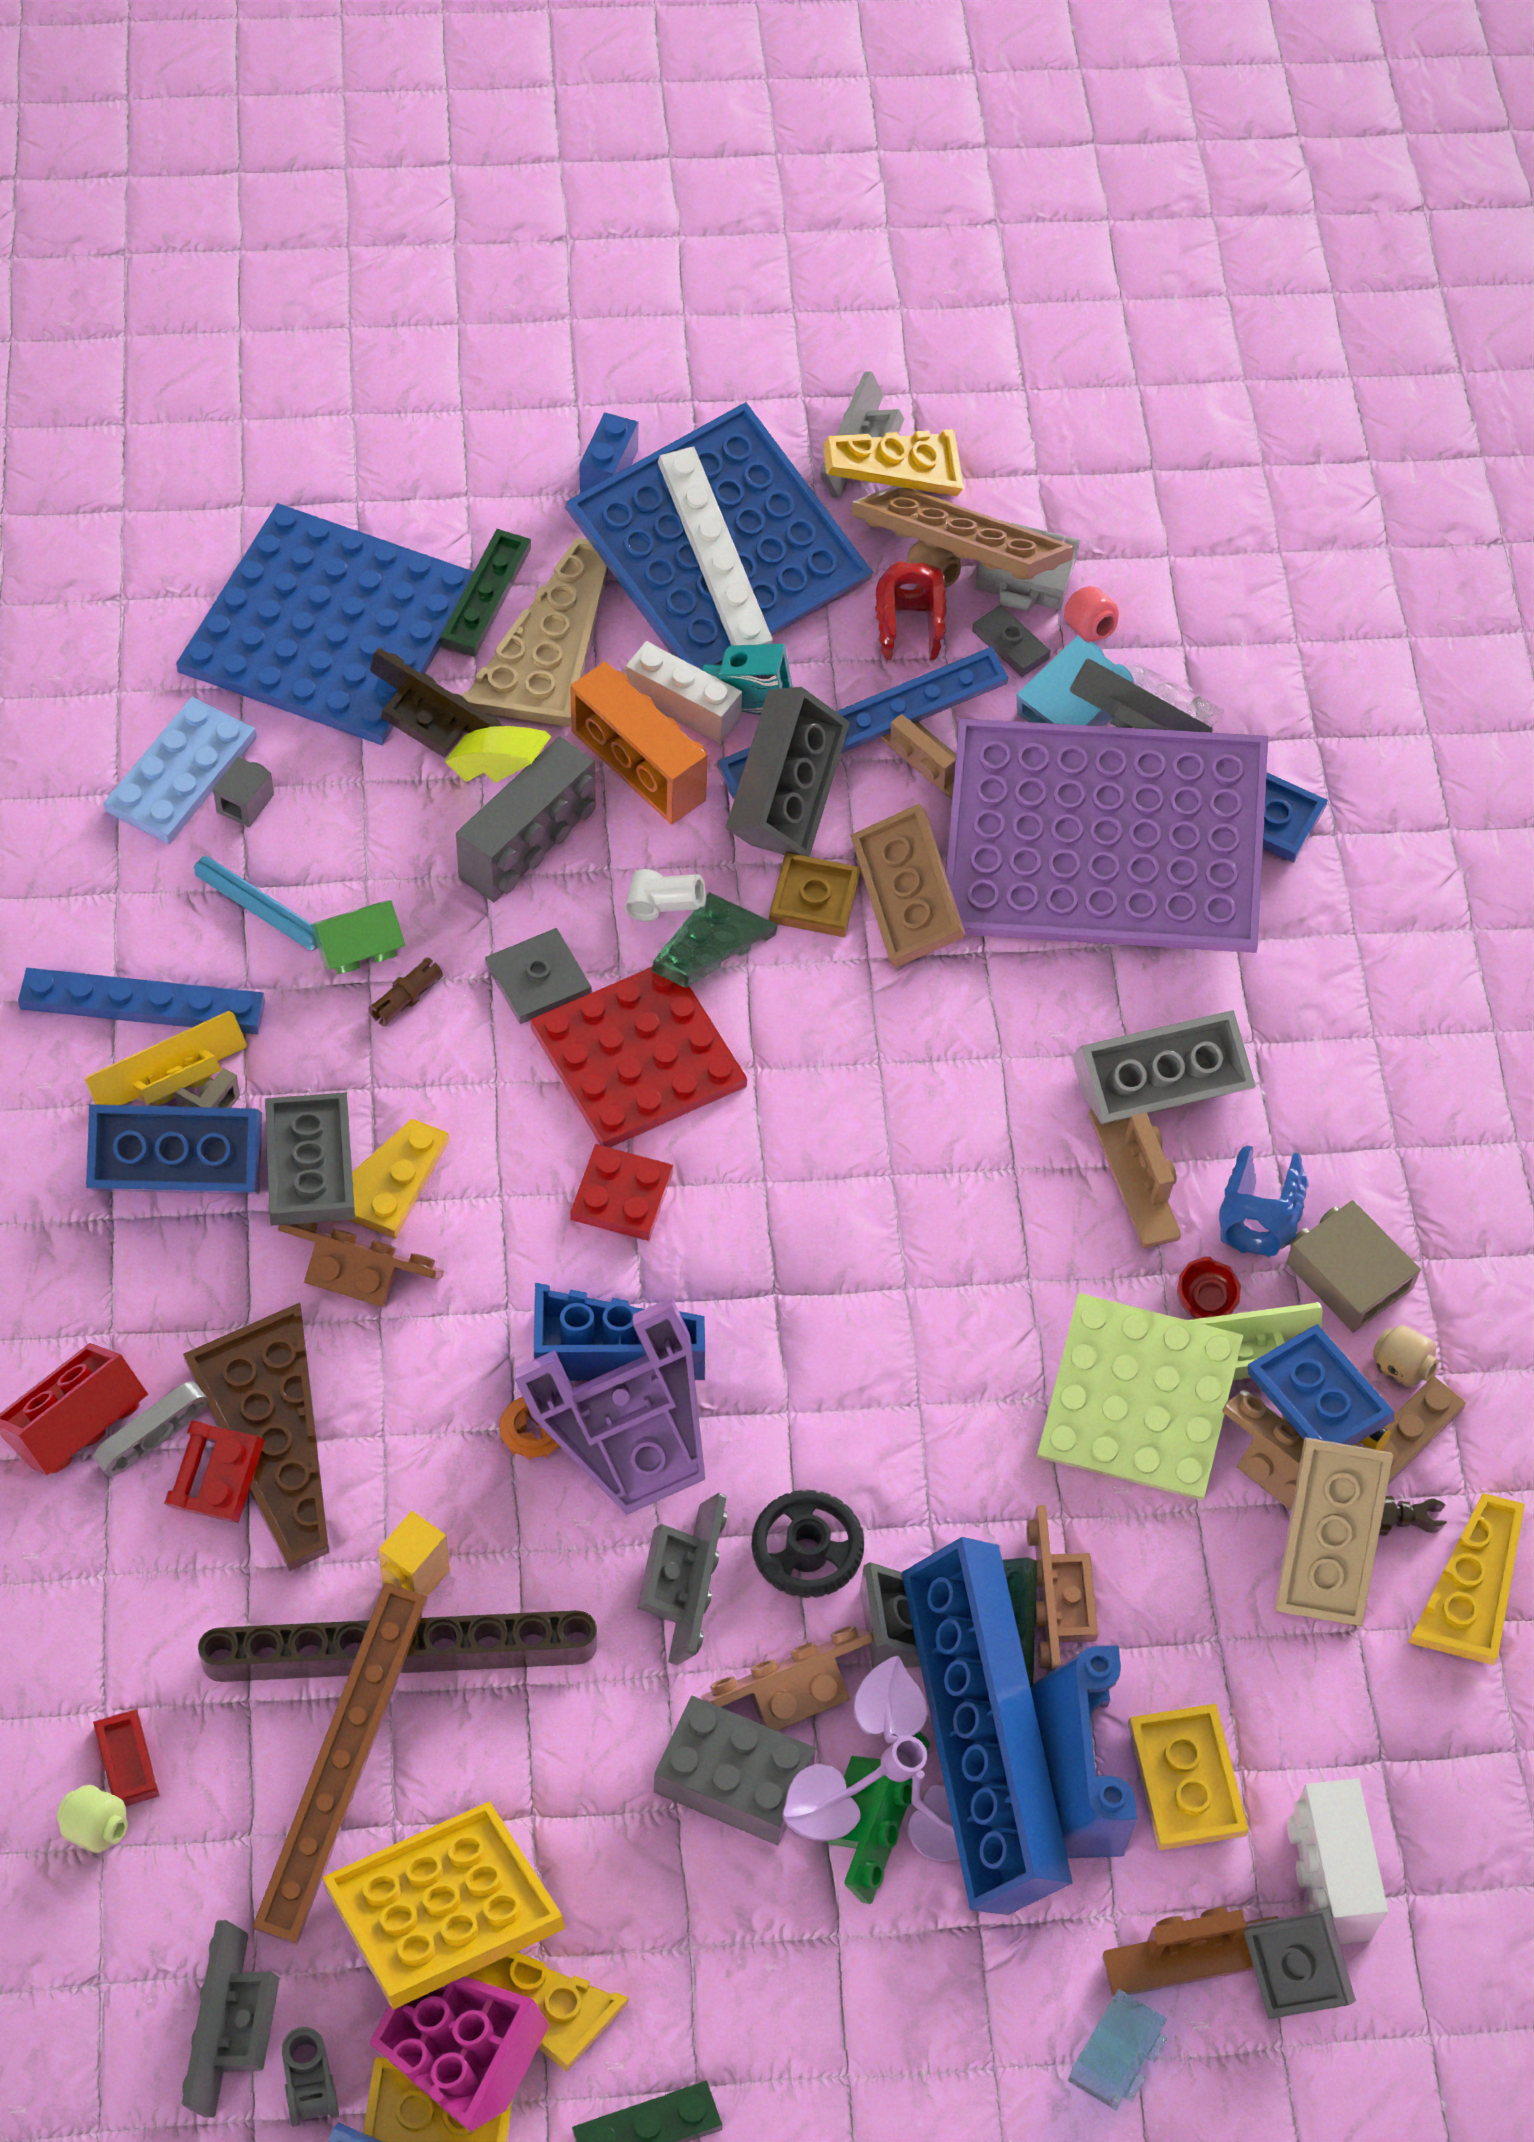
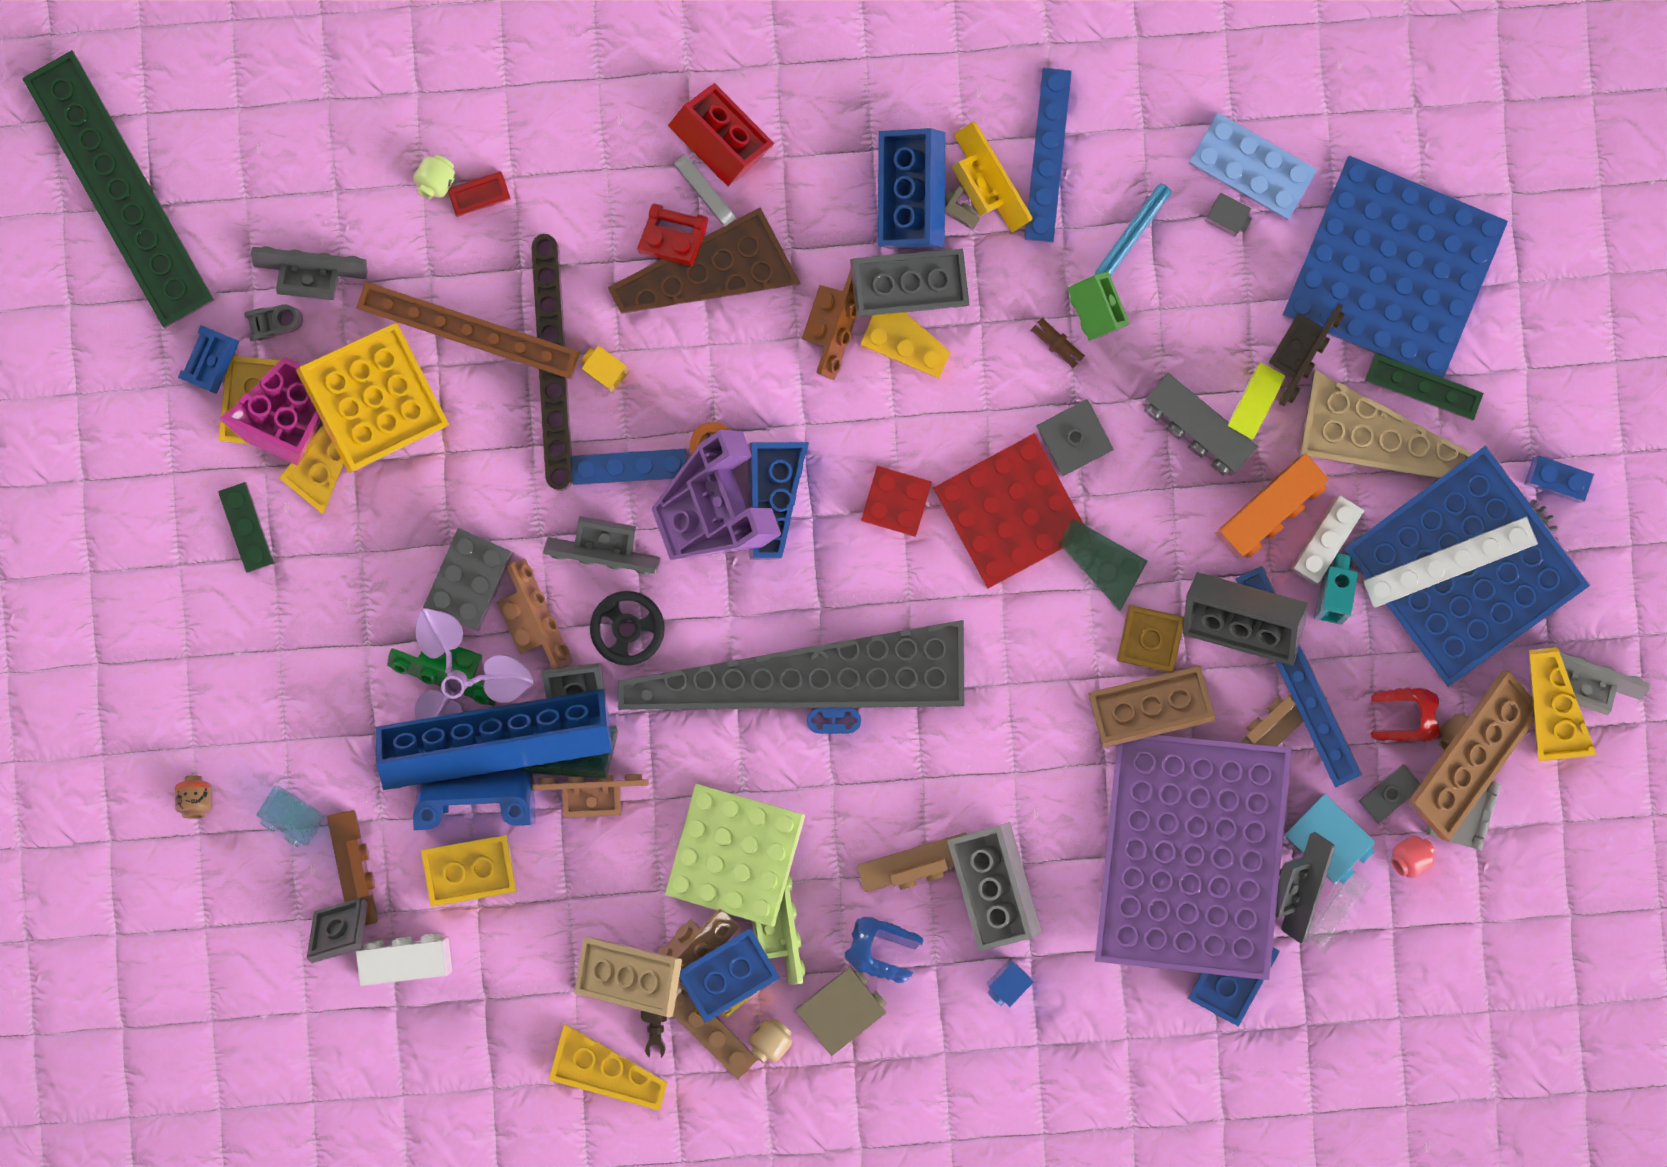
camera: 95 degrees right, 30 degrees up
white piece [624,869,706,921] -> none
red hair [1177,1256,1241,1319] -> none
none -> blue plate [571,448,687,485]
none -> dark grey wing [618,620,964,710]
none -> blue beam [807,708,861,734]
none -> blue brick [987,958,1034,1007]

